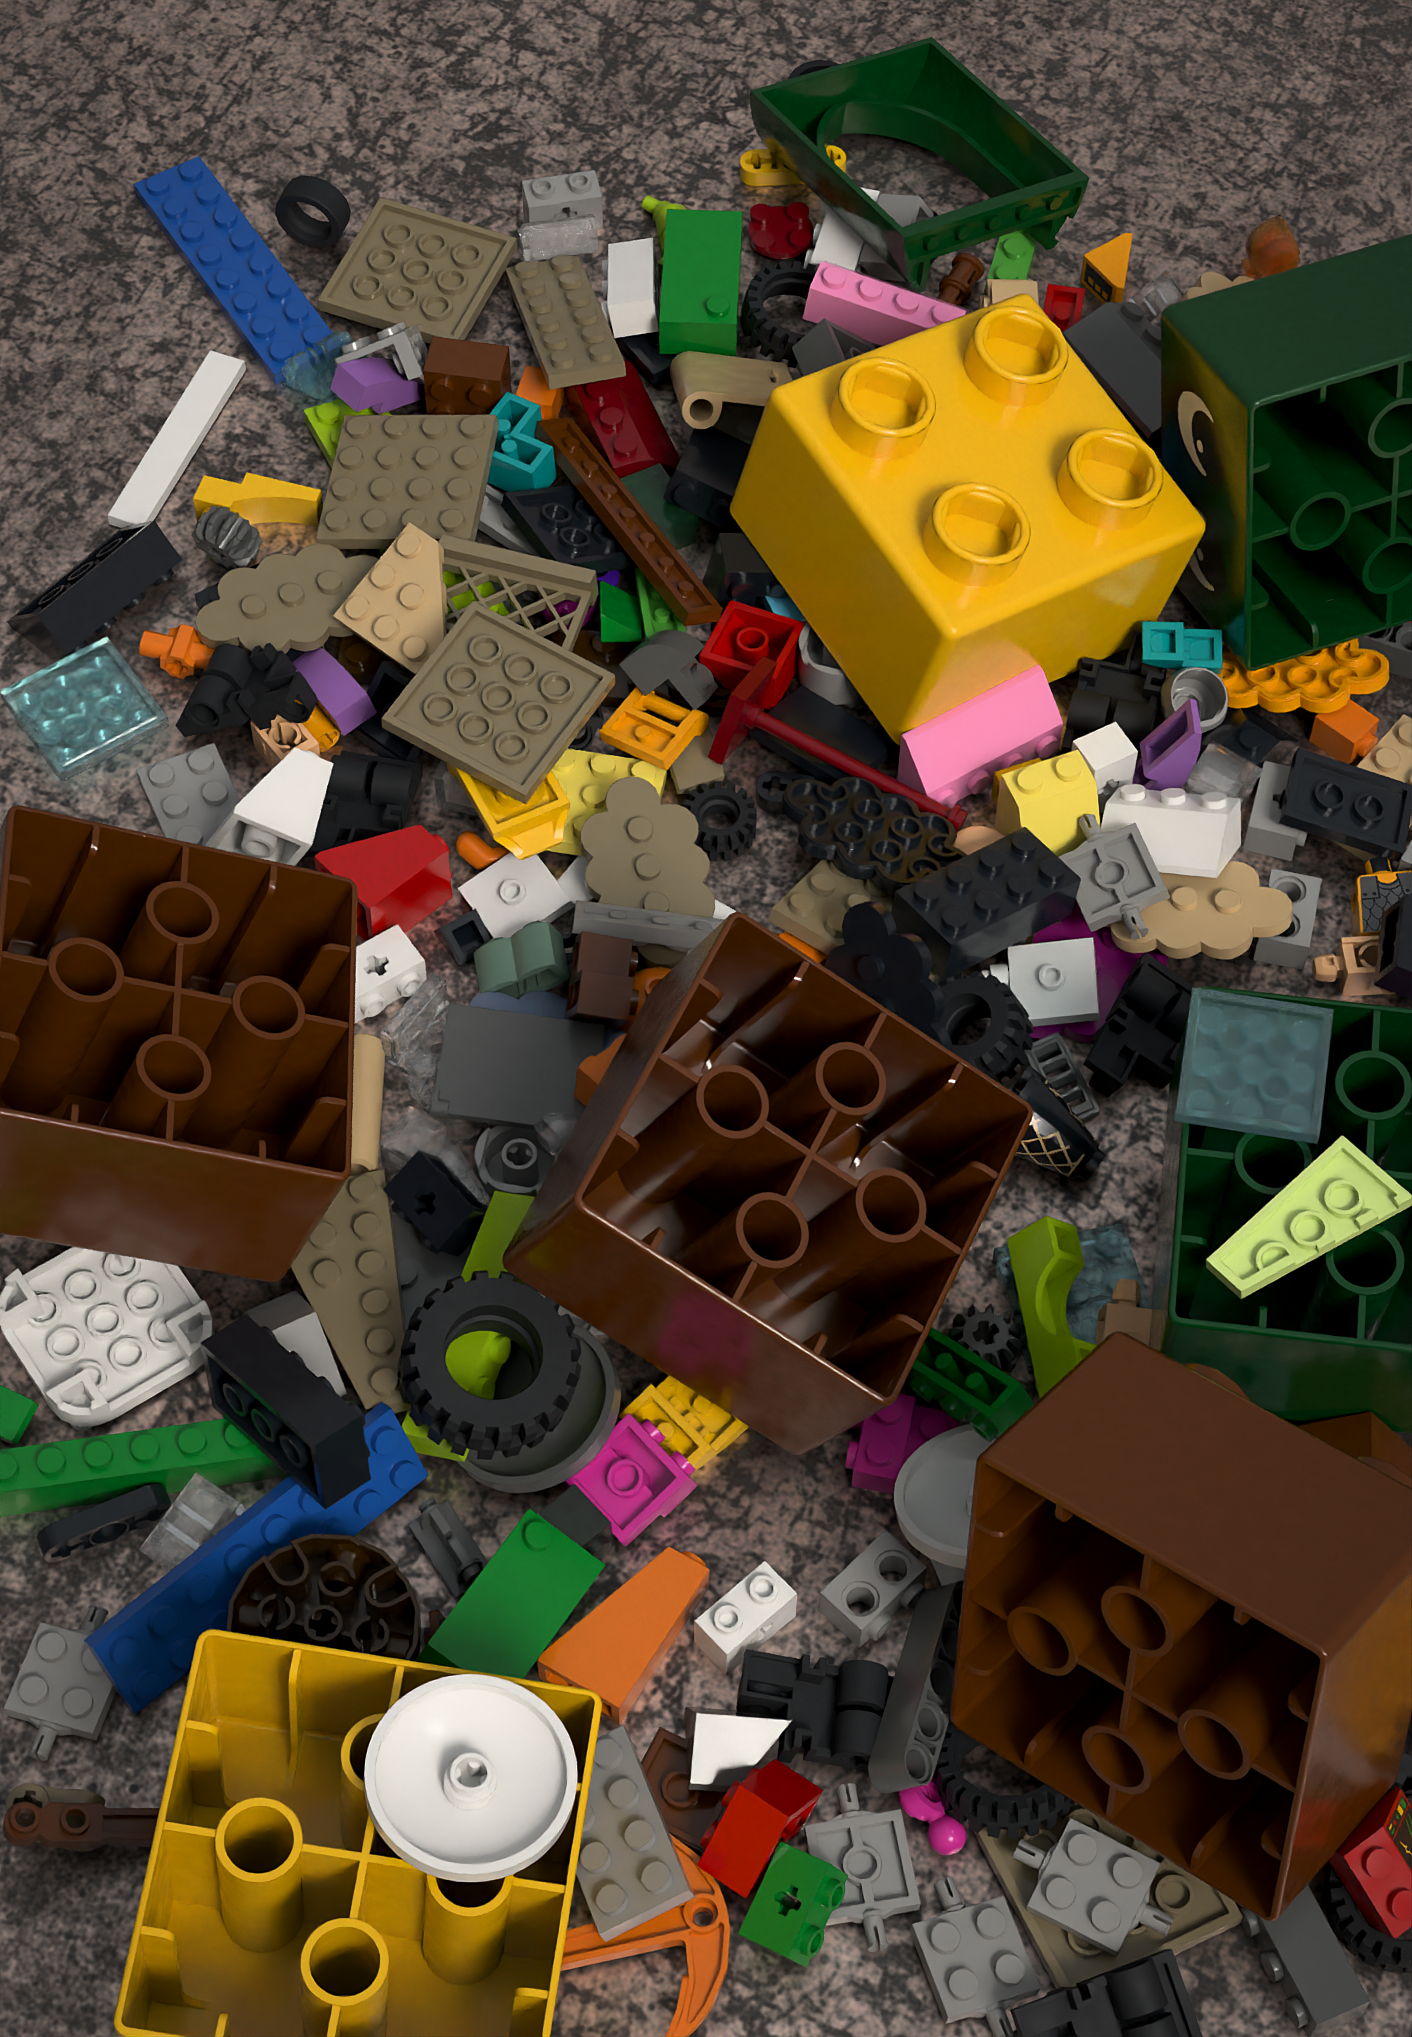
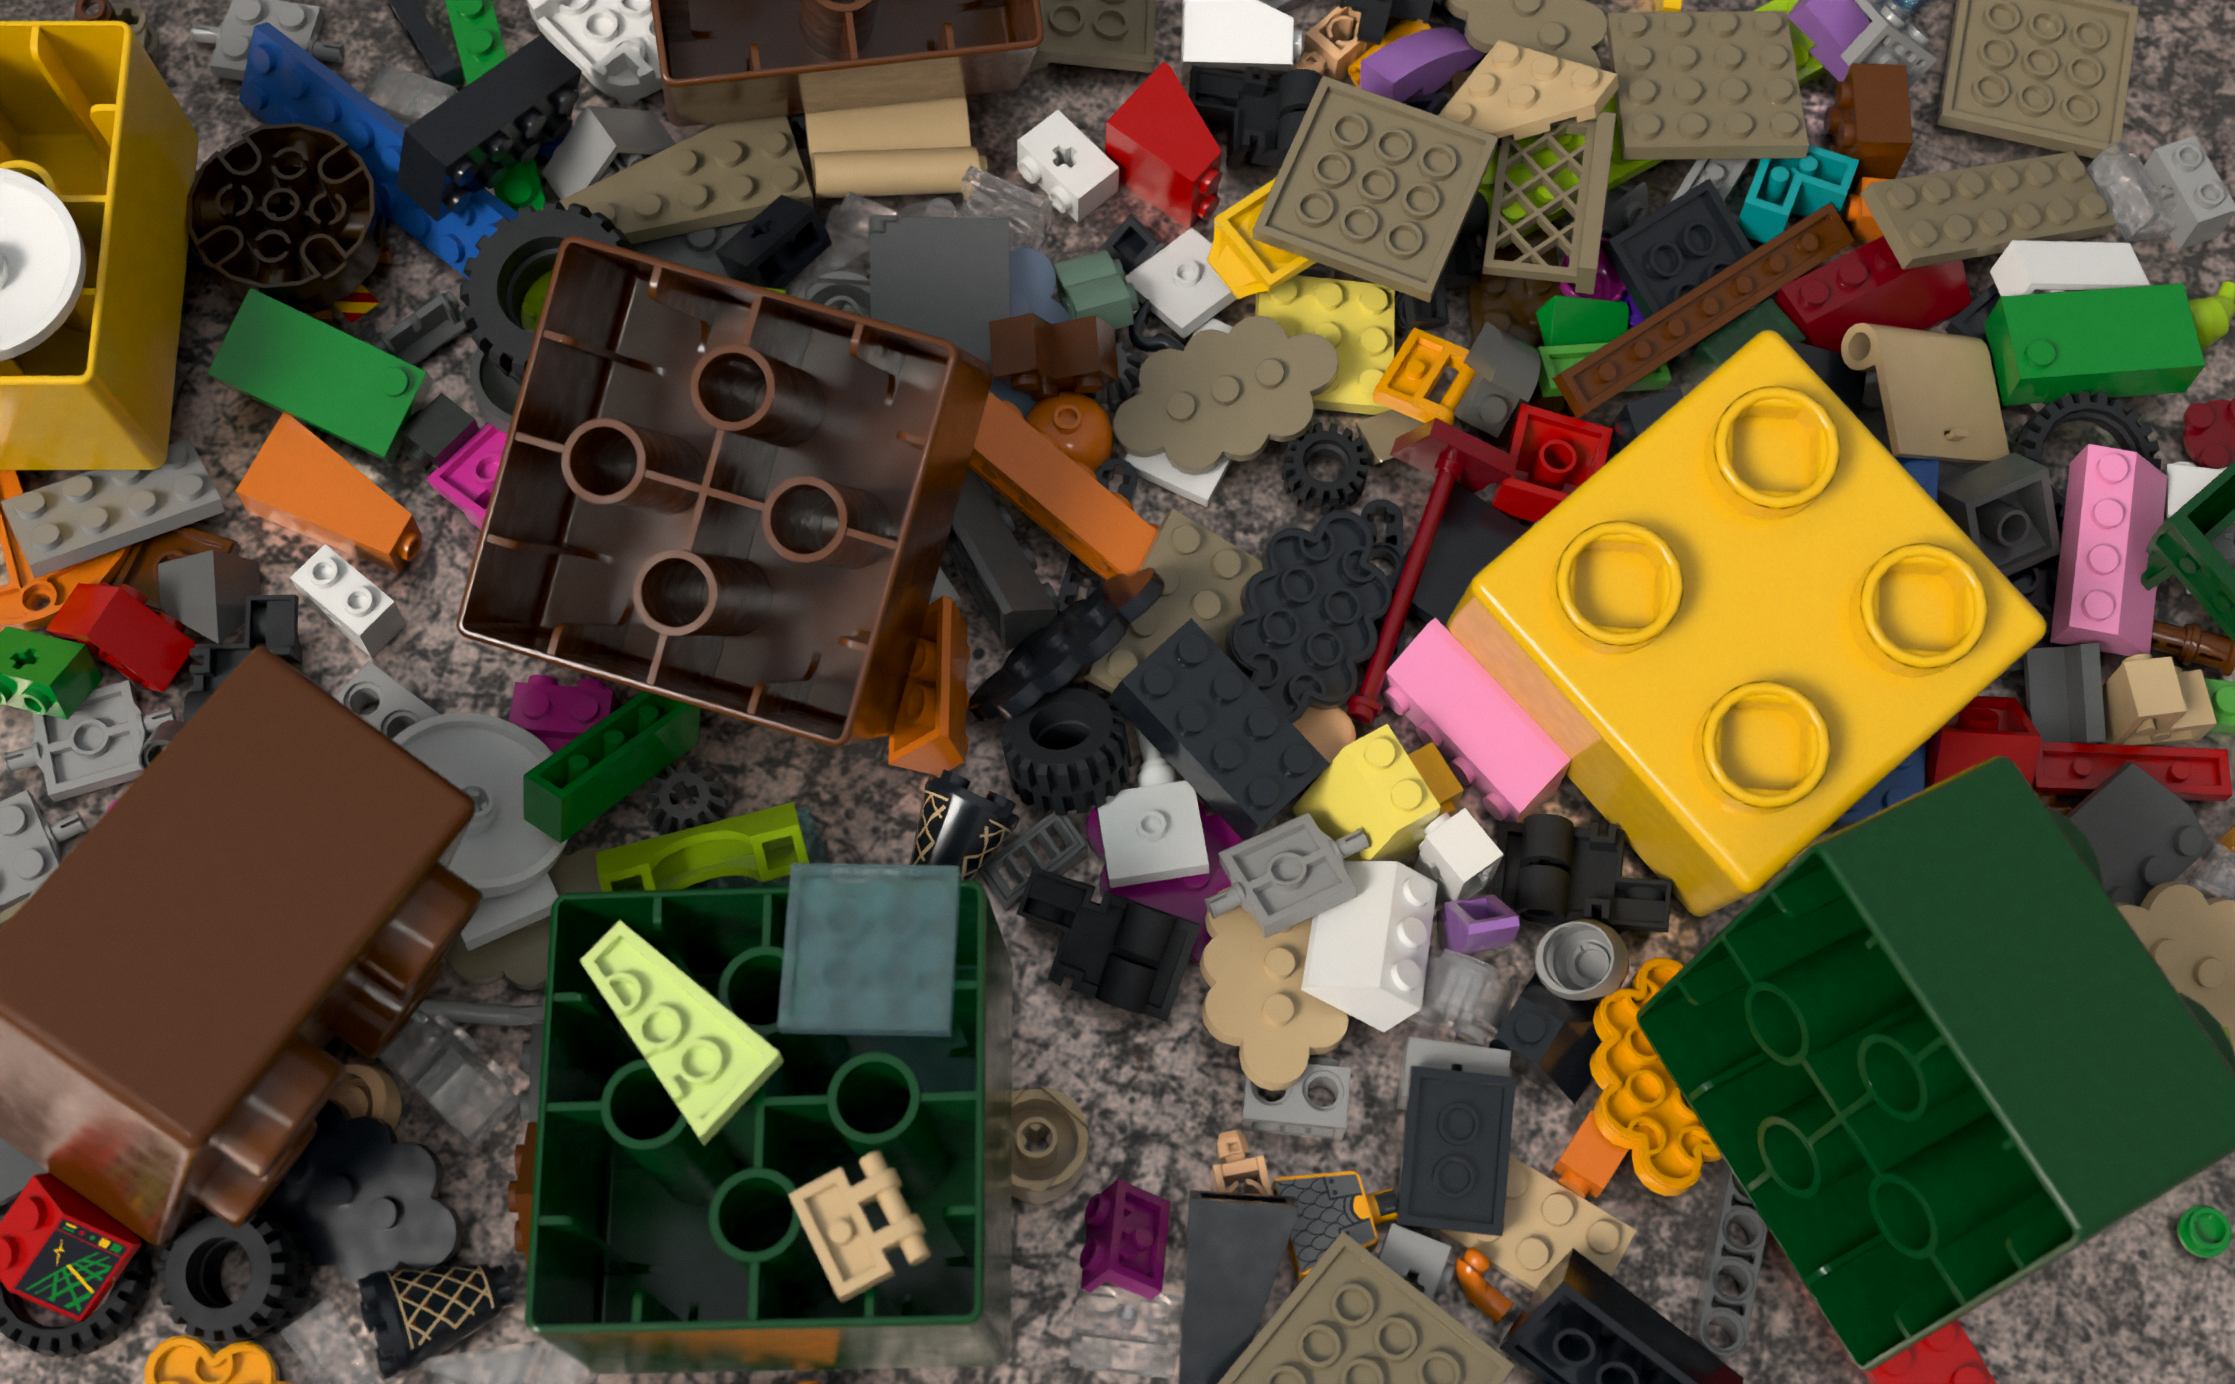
camera: 80 degrees right, 10 degrees up
light grey plate [572,900,724,952] -> none
teal slope [1141,621,1223,674] -> none

